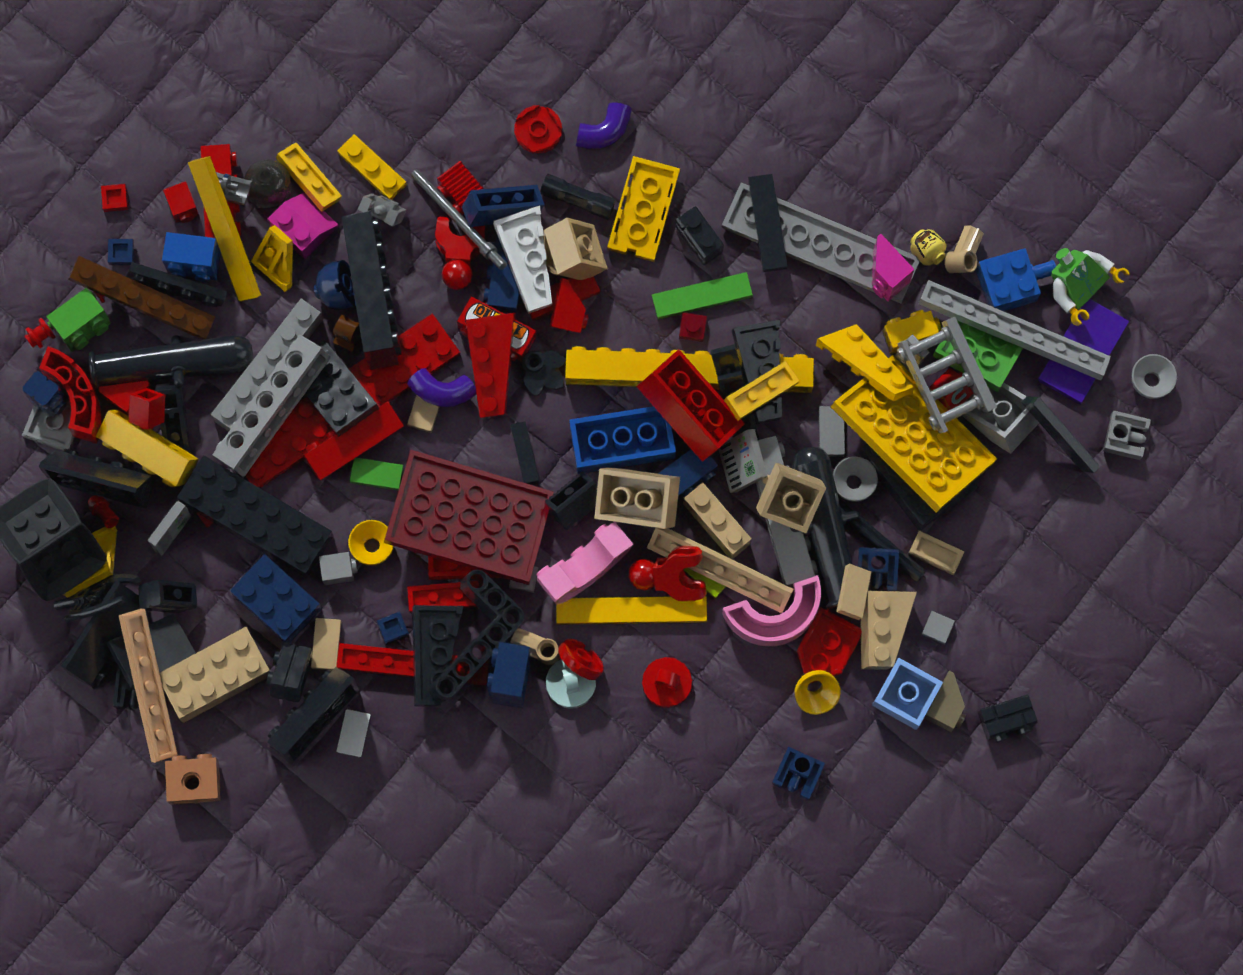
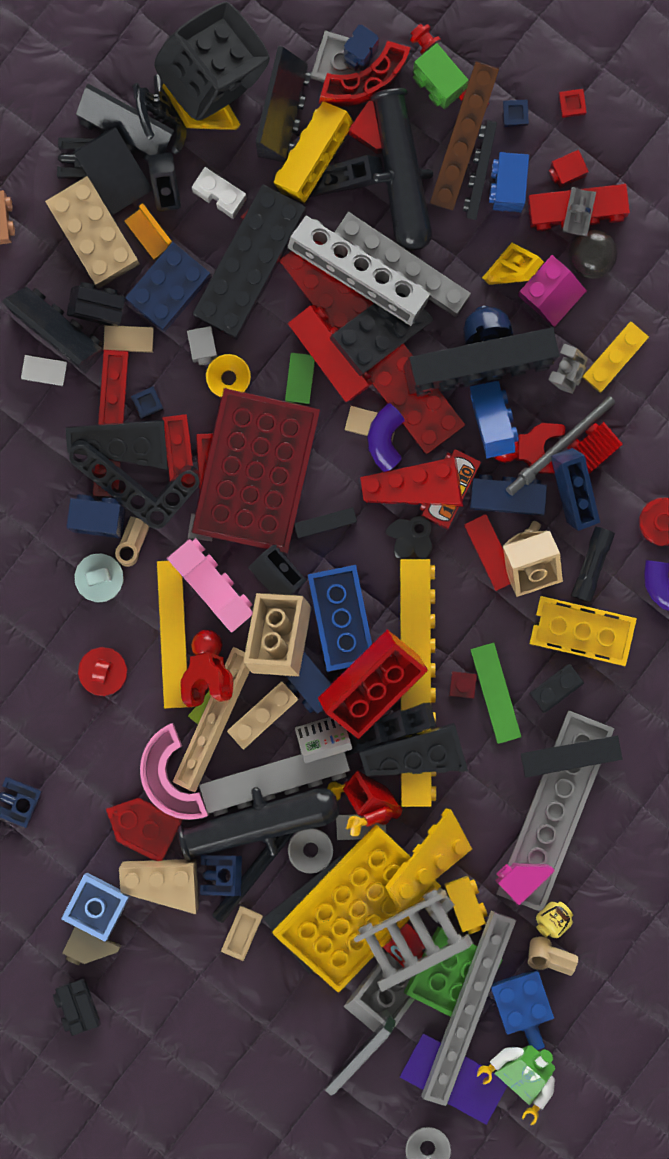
camera: 90 degrees right, 10 degrees up
red animal [88,495,119,528] -> none
light nougat tile [119,609,178,763] -> none
red brick [129,388,165,430] -> none
light grey tile [148,501,191,556] -> none
yellow tile [188,156,261,301] -> none
yellow plate [276,143,342,212] -> none
reddish brown leg [333,315,361,354] -> none
white wing [493,206,552,314] -> none
red slope [549,278,588,333] -> none
red tile [558,639,604,680] -> none
yellow plate [724,361,799,420] -> none
tan piece [756,463,826,533] -> none
yellow piece [795,670,841,715] -> none
tan tile [837,564,871,620] -> none
light grey tile [922,611,955,645] -> none
light grey brick [1103,411,1151,460] -> none
none -> light orange panel [125,203,172,261]
none -> white brick [192,167,247,219]
none -> red torso [327,770,402,836]
none -> blue brick [470,381,519,458]

